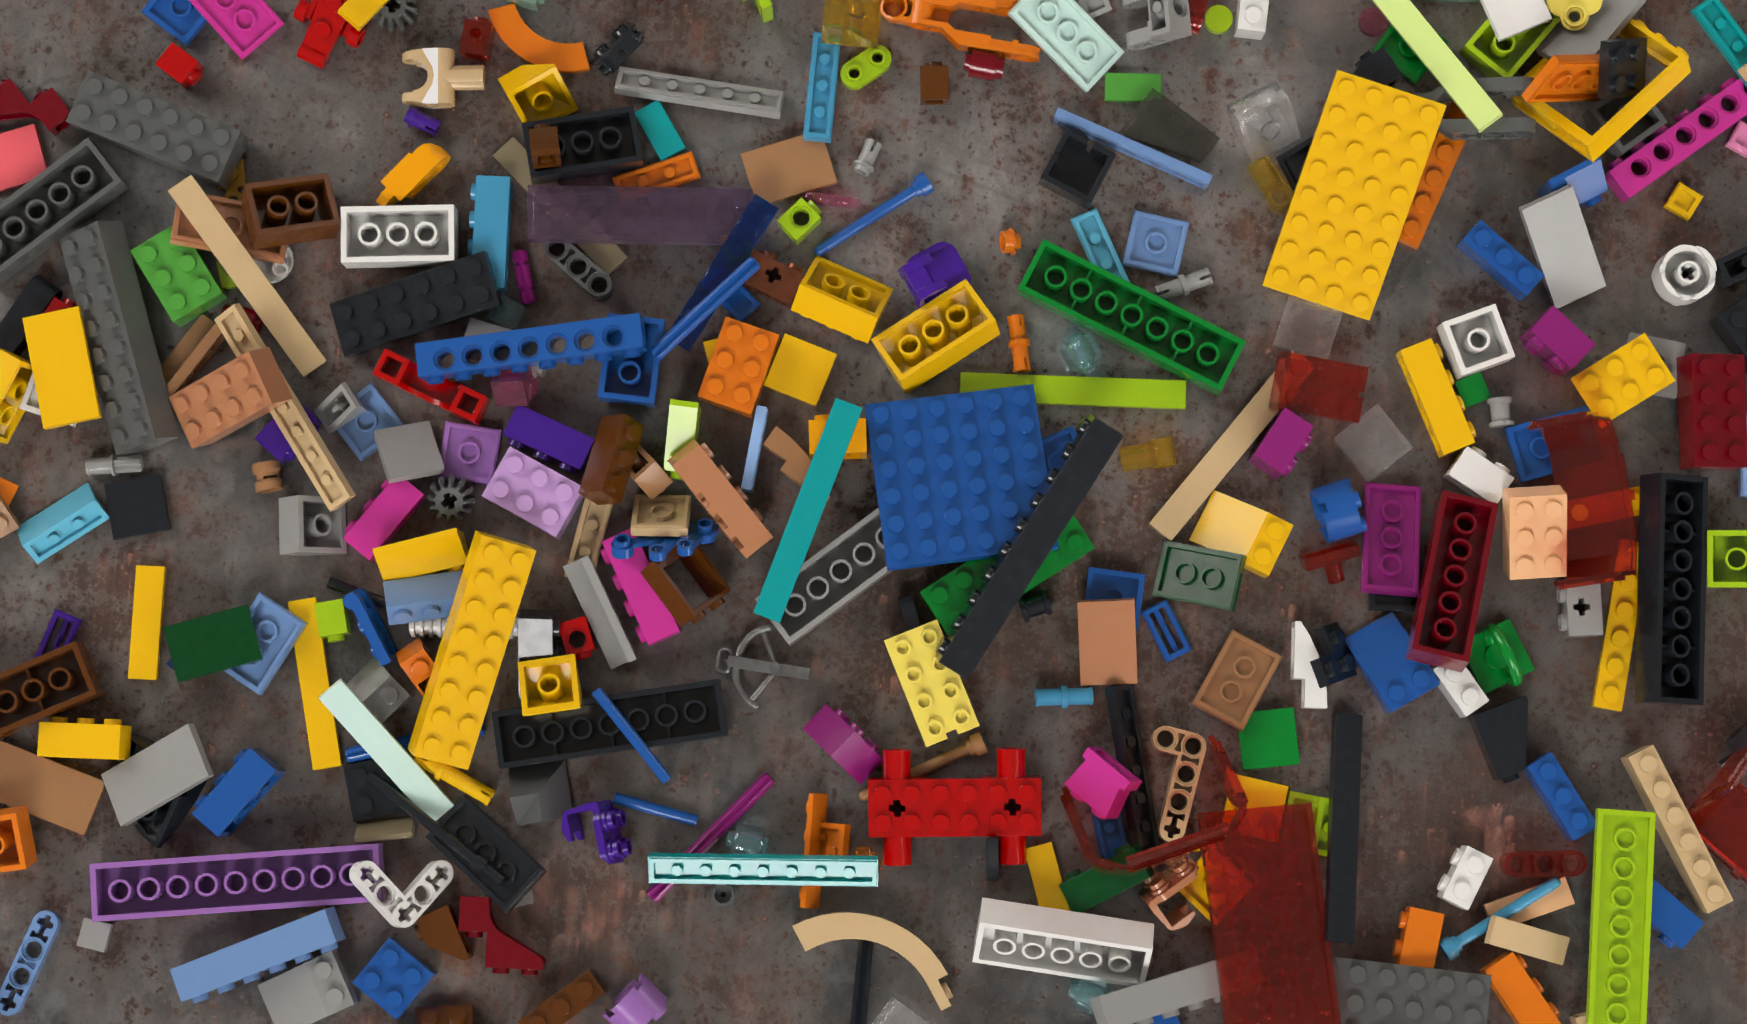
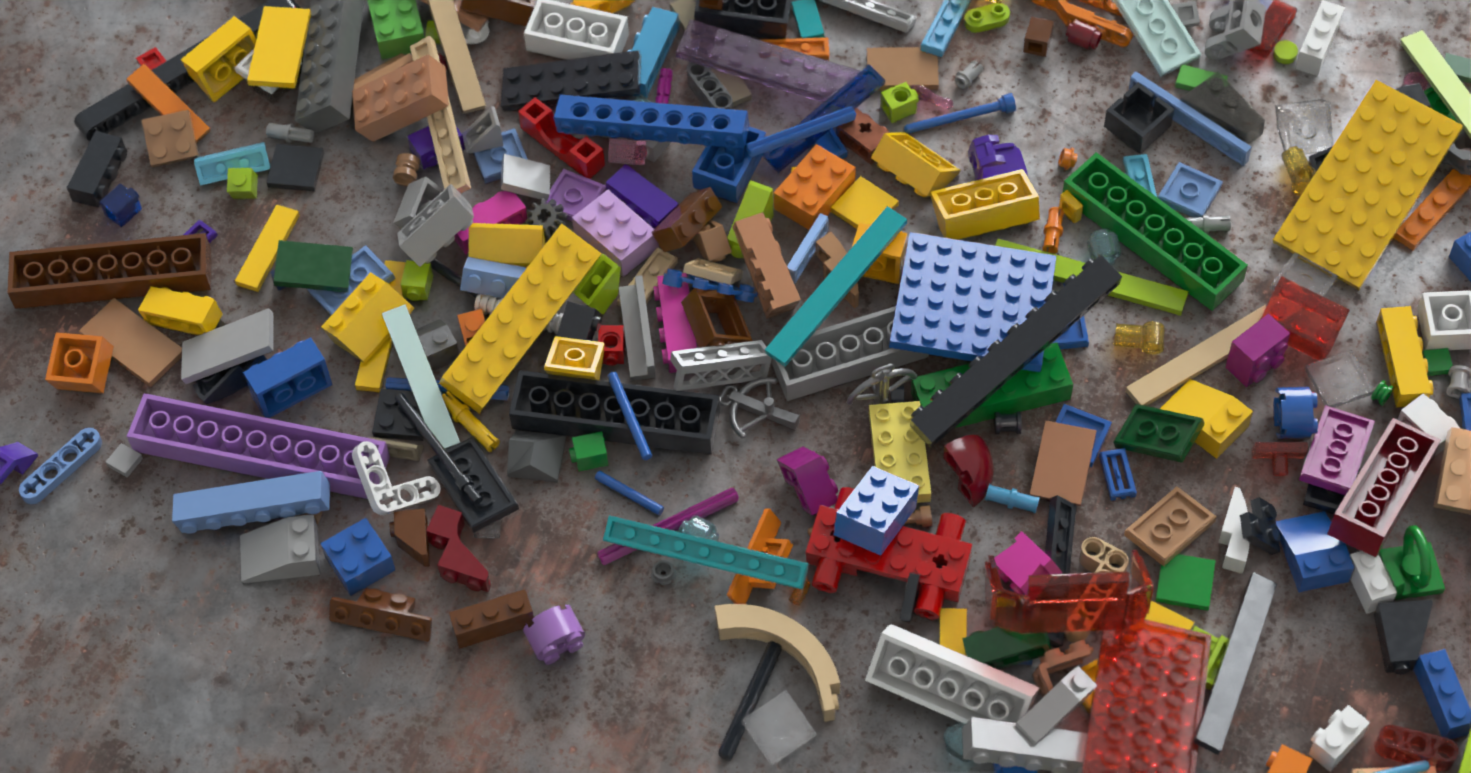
camera: 20 degrees right, 25 degrees down
blue plate [343,588,398,666] -> none
dark purple piece [561,800,632,864] -> none
none -> lime brick [227,168,258,199]
none -> yellow slope [321,272,414,364]
none -> light grey brick [397,184,474,267]
none -> green brick [569,432,609,472]
none -> lime slope [573,253,621,314]
none -> light grey fence [670,340,772,391]
none -> brick [834,466,919,555]
none -> flat silver piece [847,364,917,405]
none -> dark red brick [943,435,994,507]
none -> light grey slope [1015,666,1098,745]
none -> yellow tile [1059,190,1083,224]
none -> green bush [1371,380,1395,406]
none -> green tile [1384,561,1405,597]

